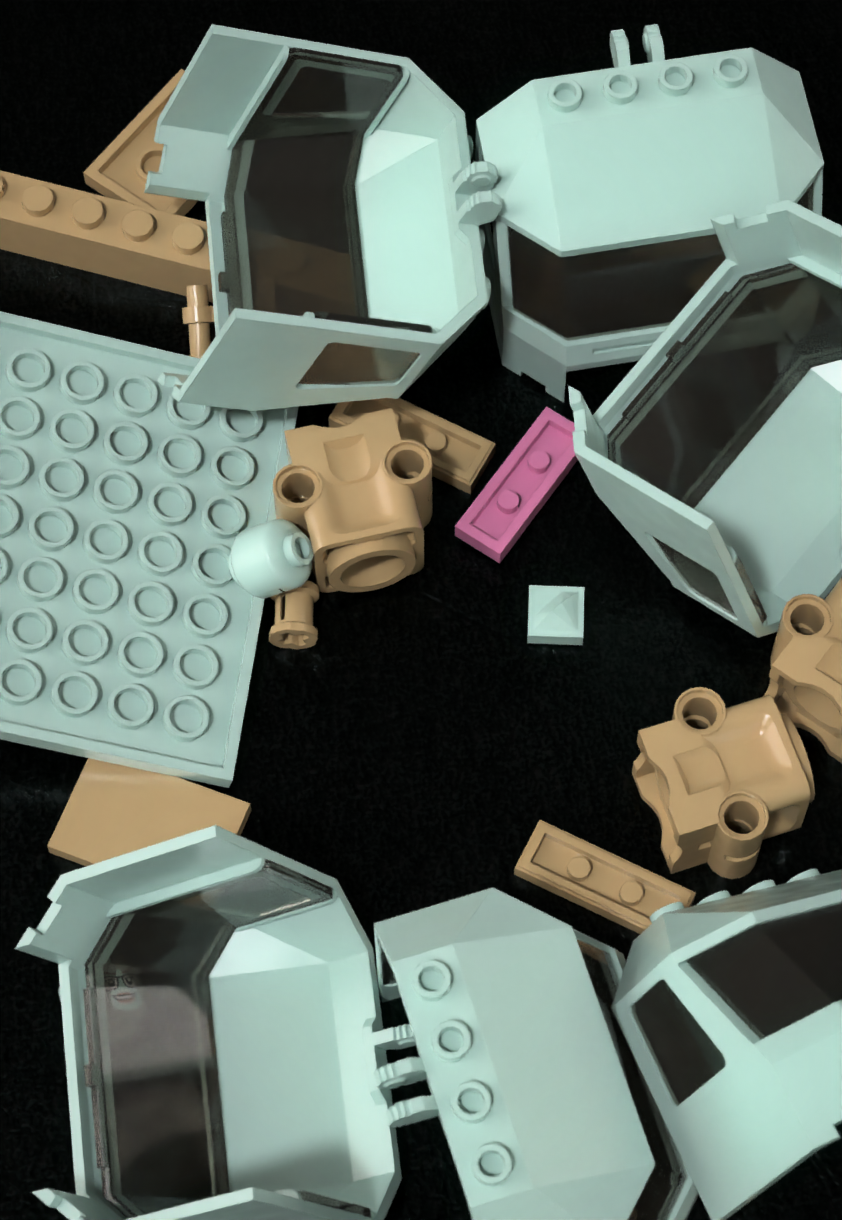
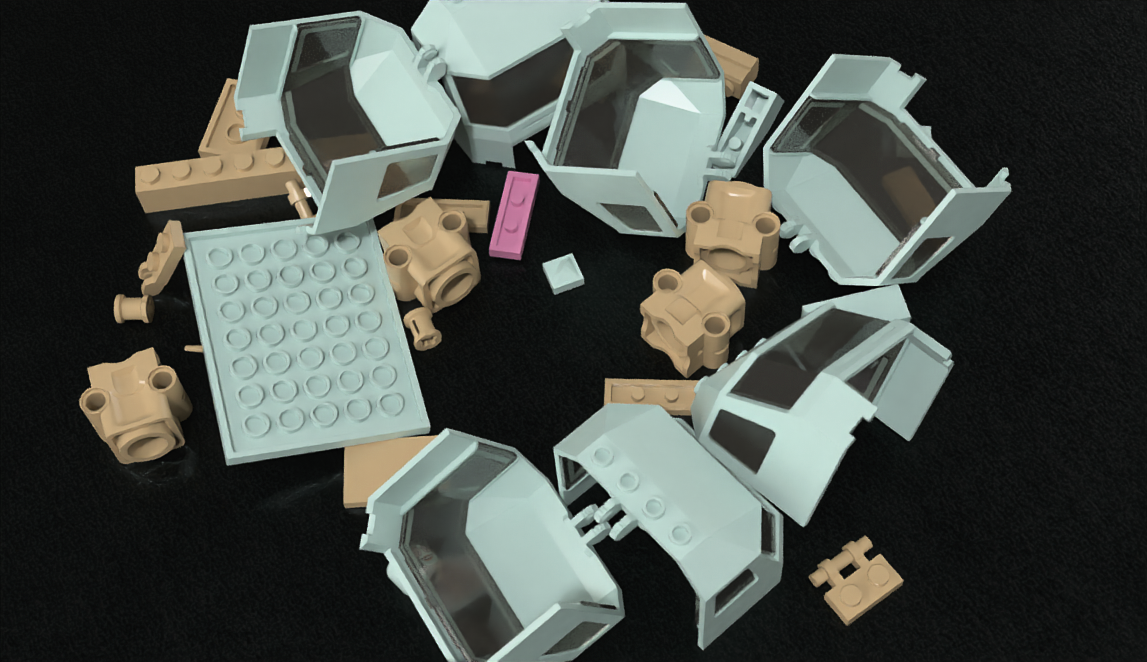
camera: 20 degrees left, 5 degrees down
light aqua head [229,519,313,599] -> none

